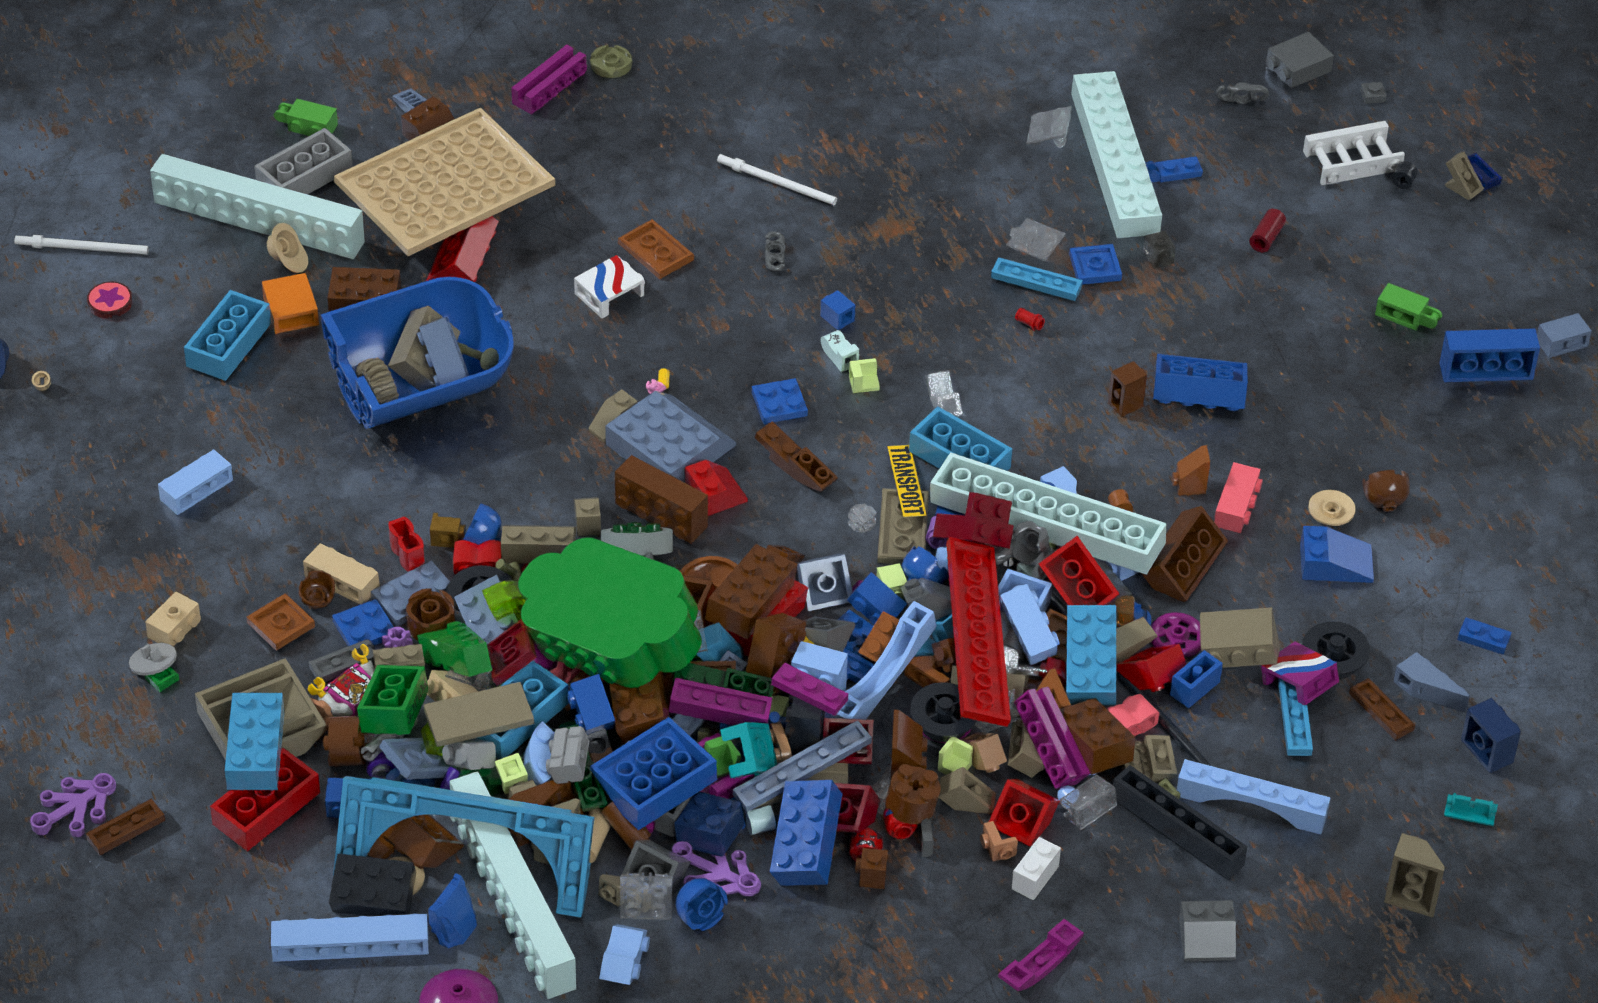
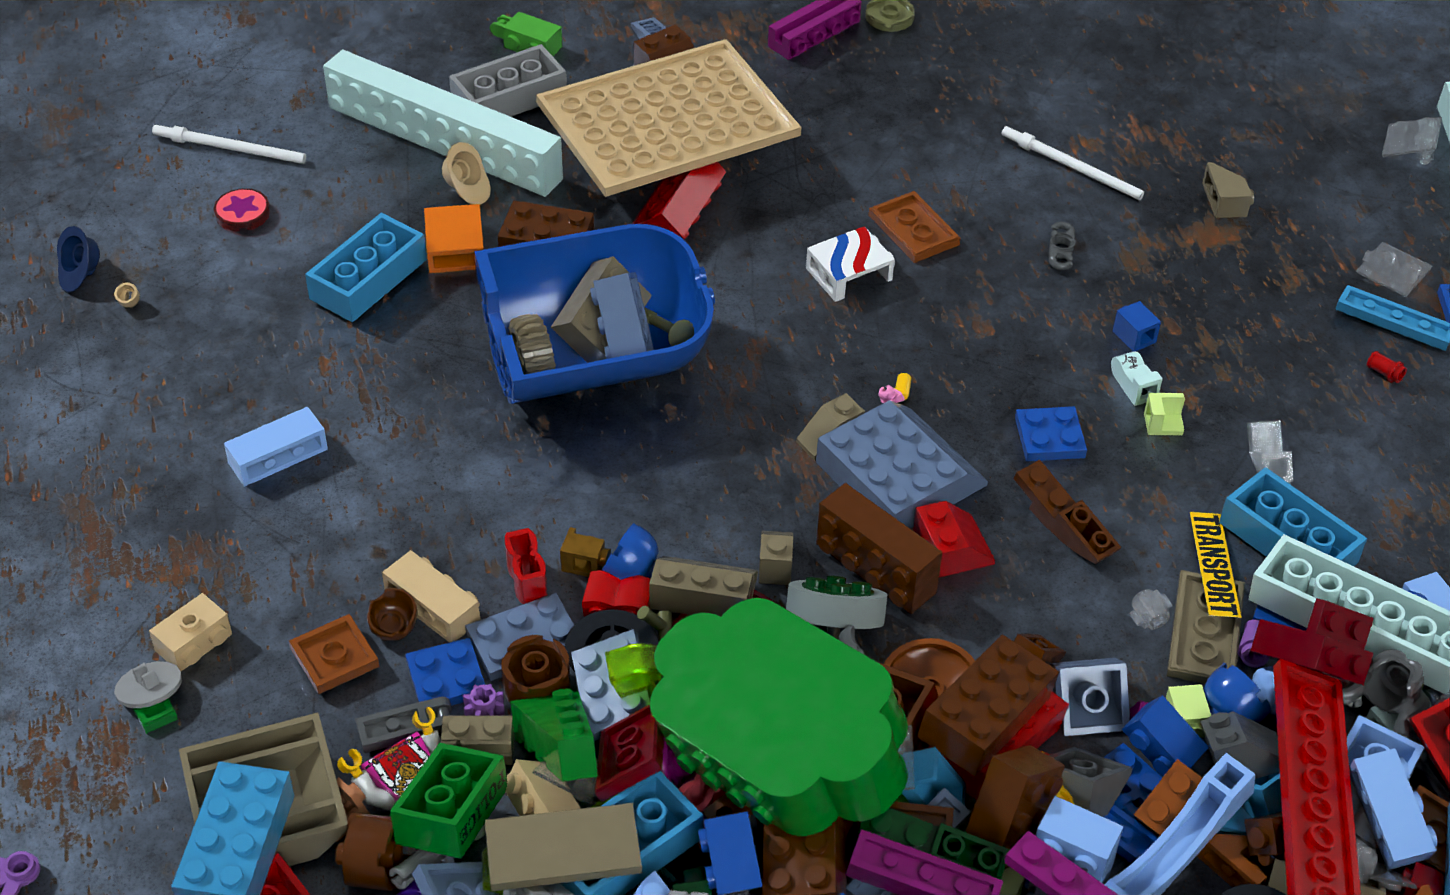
camera: 10 degrees right, 0 degrees up
none -> dark tan slope [1202,162,1254,218]

